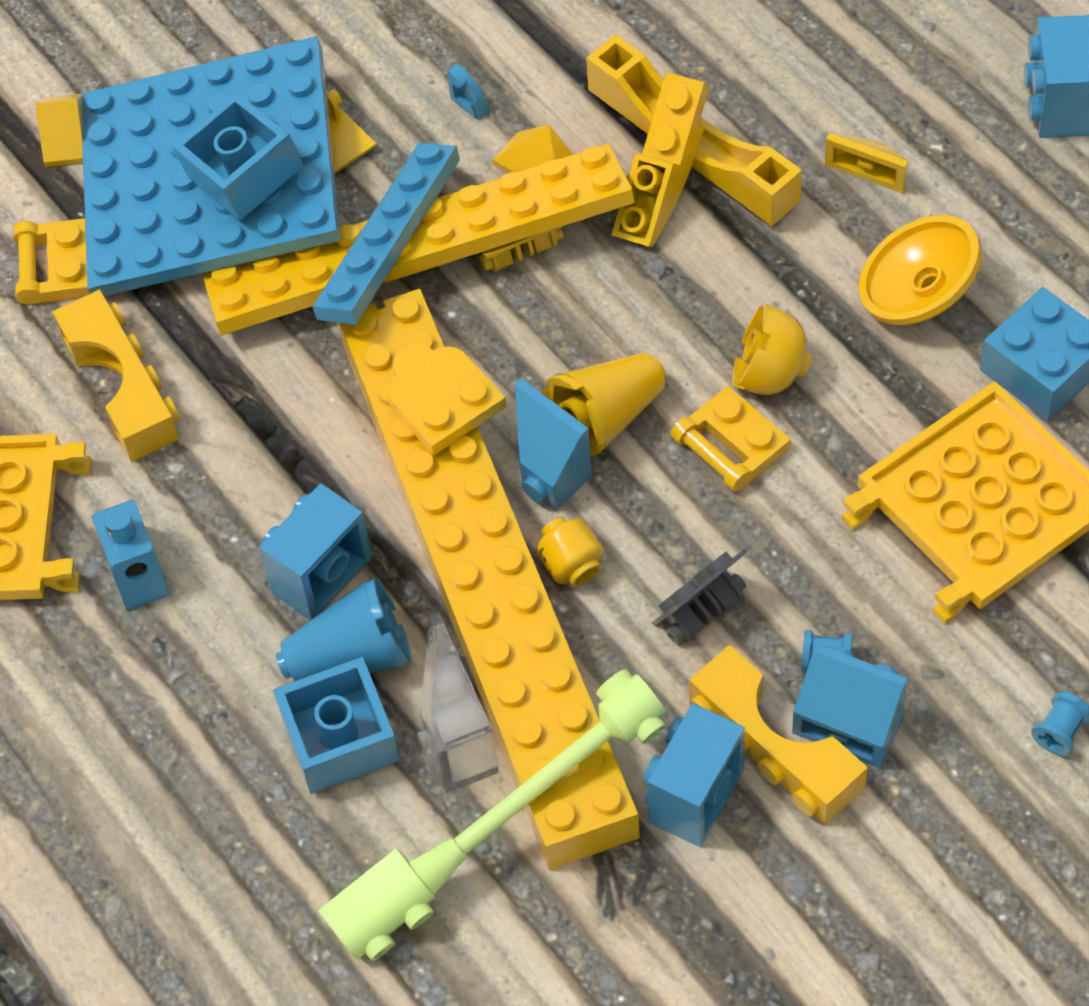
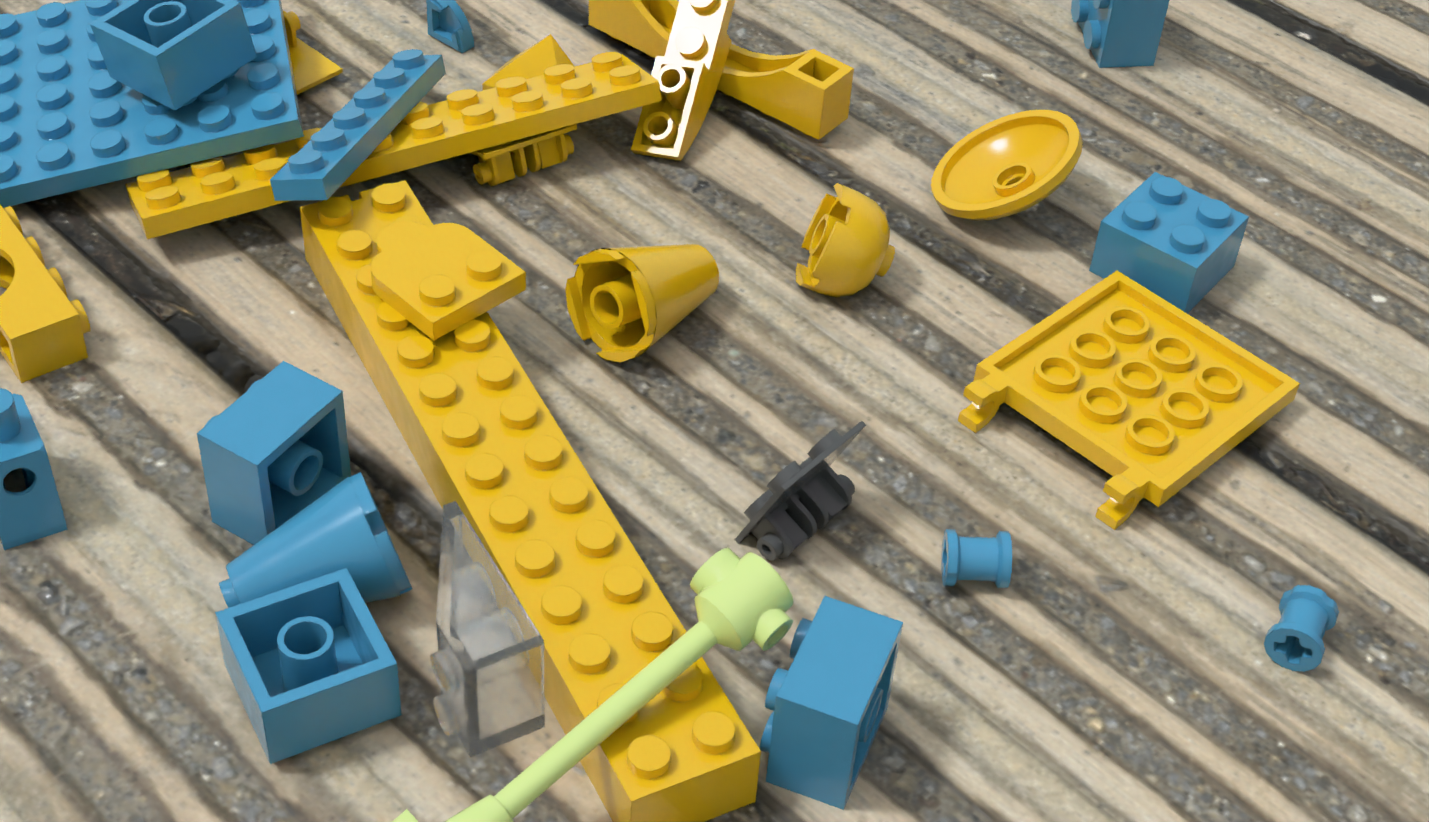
camera: 15 degrees left, 15 degrees down
dark azure slope [515,378,592,511] -> none
yellow head [536,517,605,587] -> none
yellow plate [670,385,791,493] -> none
yellow arch [689,644,868,825] -> none
dark azure slope [792,643,908,769] -> none
yellow slope [825,133,908,193] -> none

